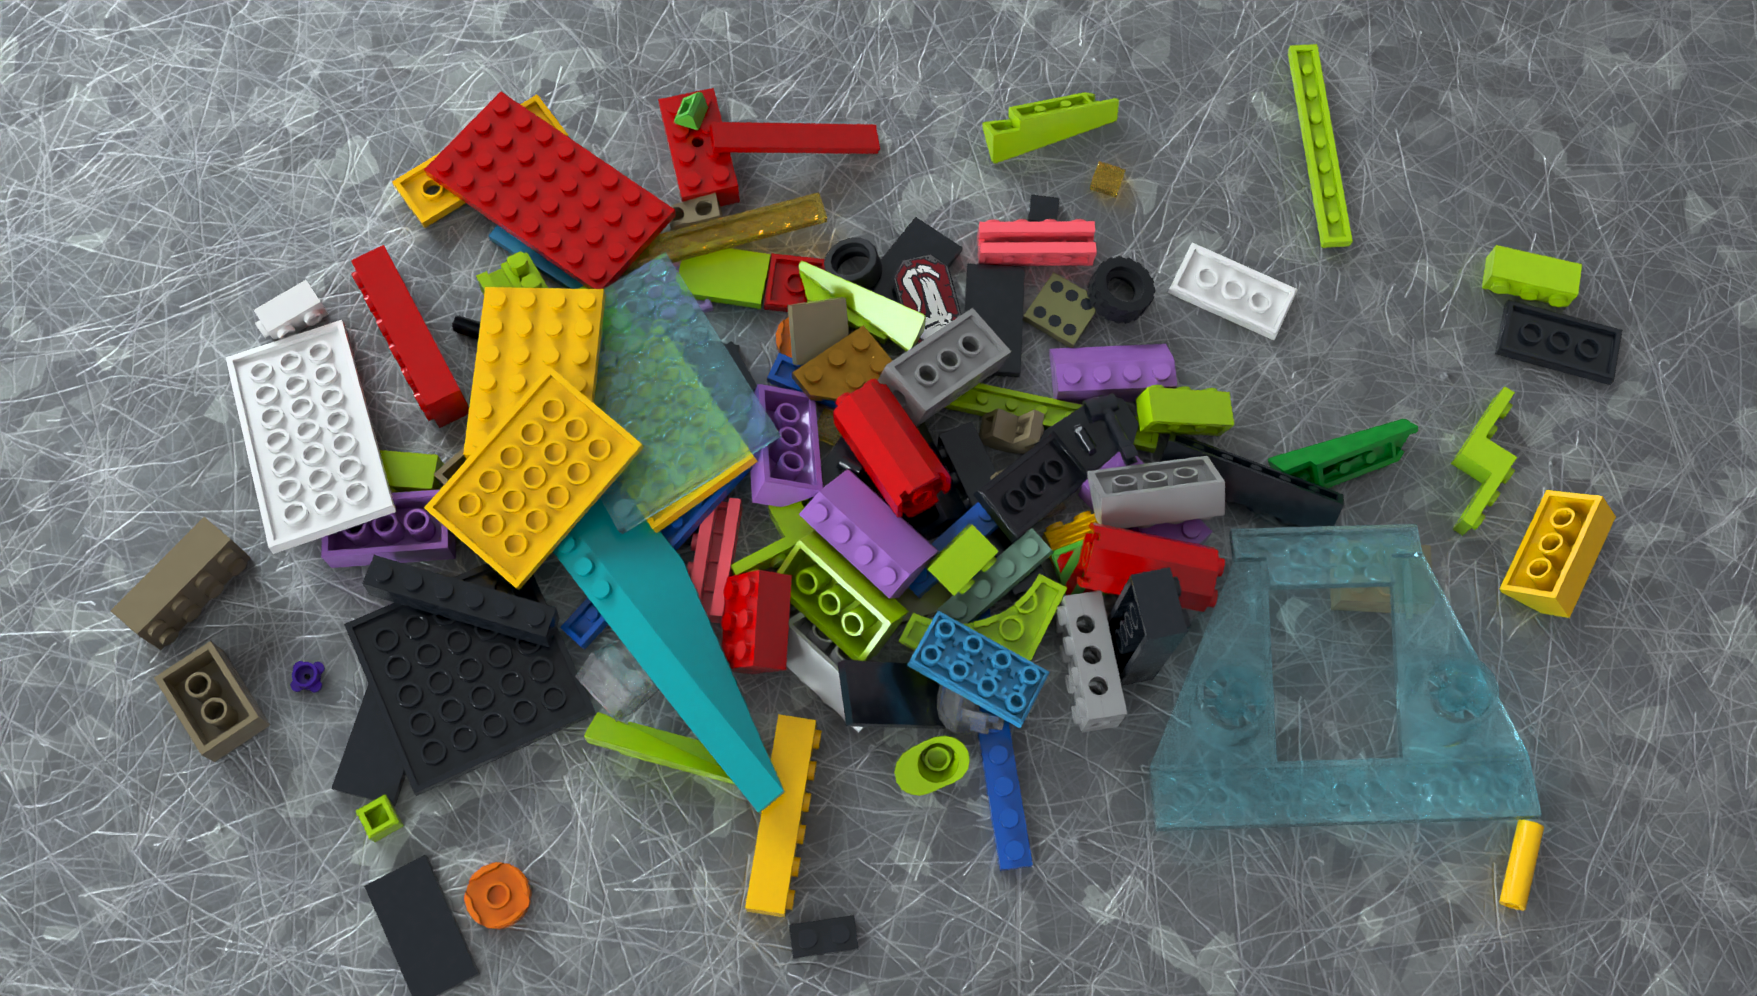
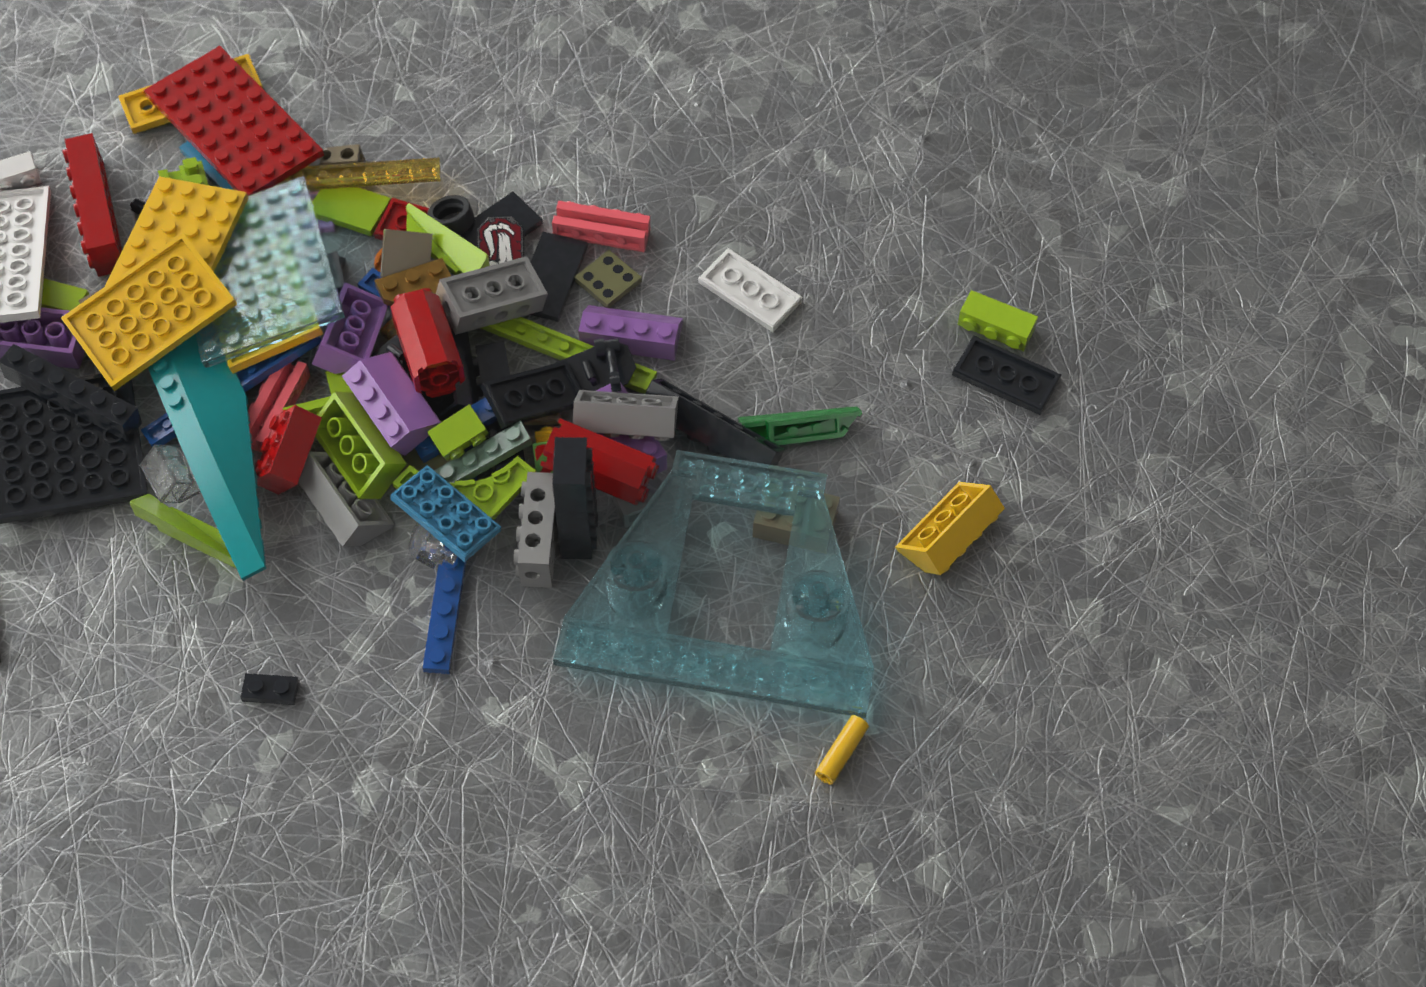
camera: 15 degrees right, 10 degrees down
orange tile [464,862,532,929] -> none
red brick [658,88,740,206] -> none
bright green slope [674,92,708,131] -> none
red tile [709,122,880,154] -> none
yellow brick [745,714,822,917] -> none
black tile [838,660,950,729] -> none
lime piece [894,735,970,796] -> none
dark tan brick [979,408,1045,454] -> none
lime wedge [982,92,1119,164] -> none
black tile [1028,194,1060,222] -> none
black tyre [1087,256,1155,324] -> none
clear yellow tile [1089,161,1126,198] -> none
lime brick [1136,385,1234,436] -> none
lime plate [1288,44,1353,248] -> none
lime bracket [1451,386,1517,536] -> none

